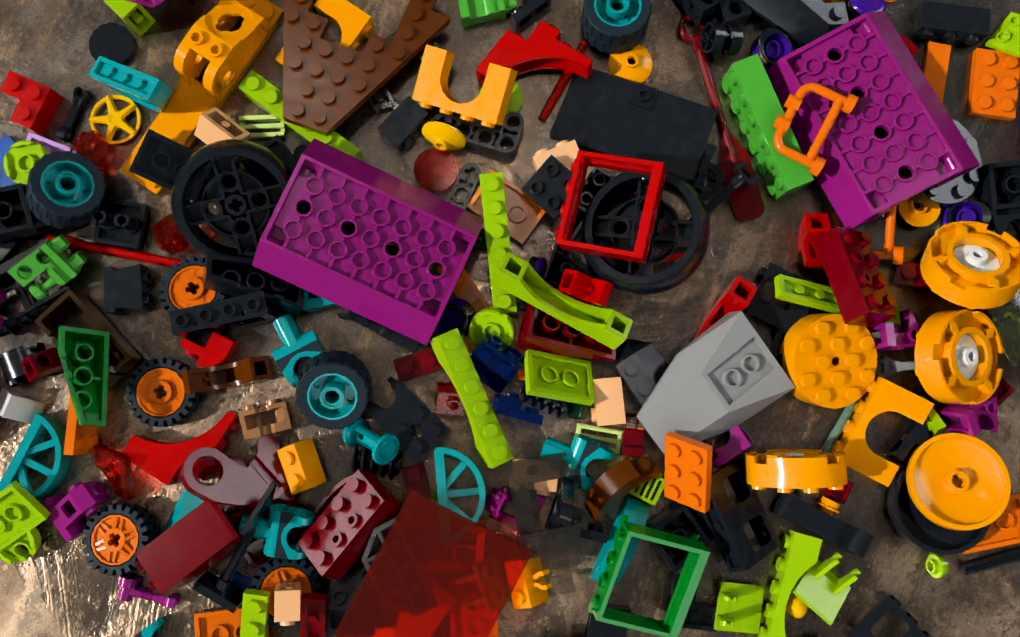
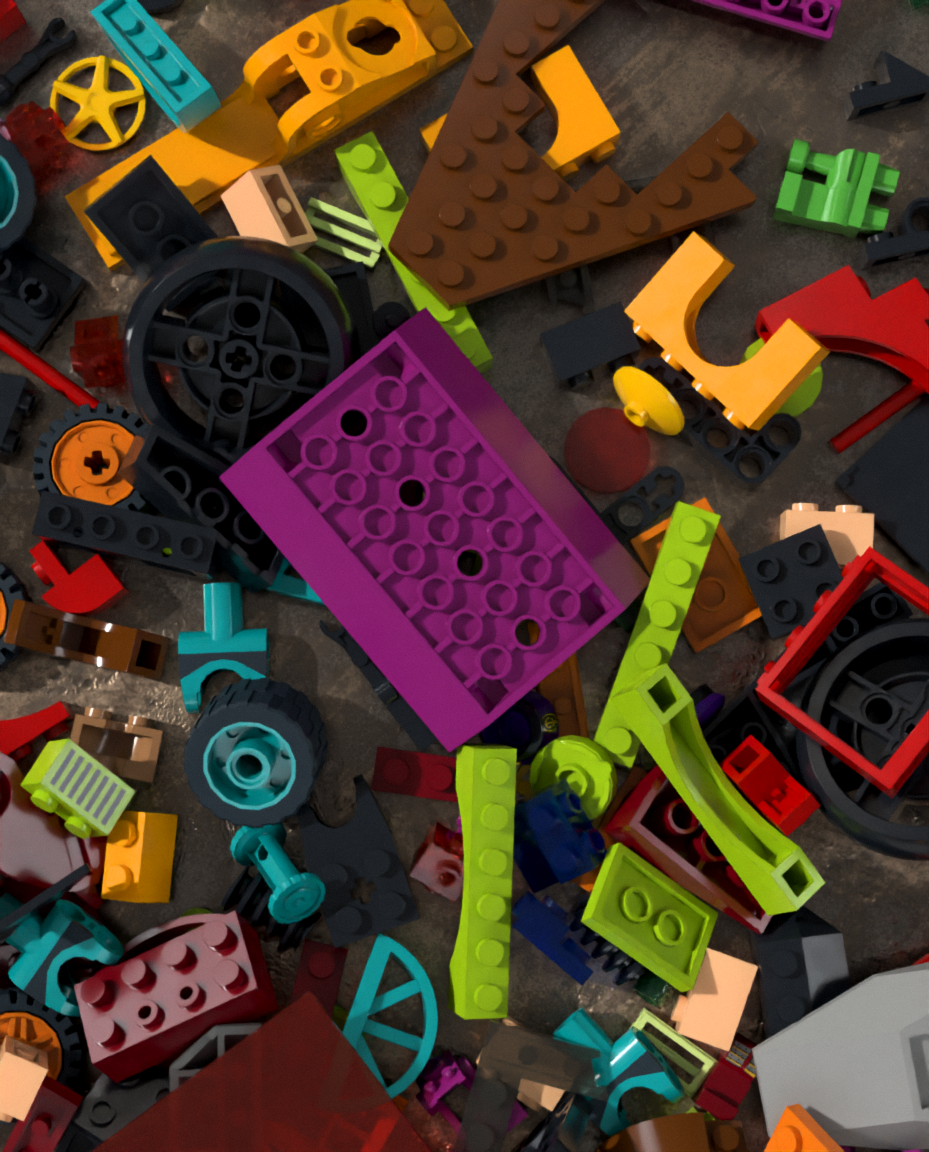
camera: 30 degrees right, 0 degrees up
none -> lime brick [20,738,135,839]

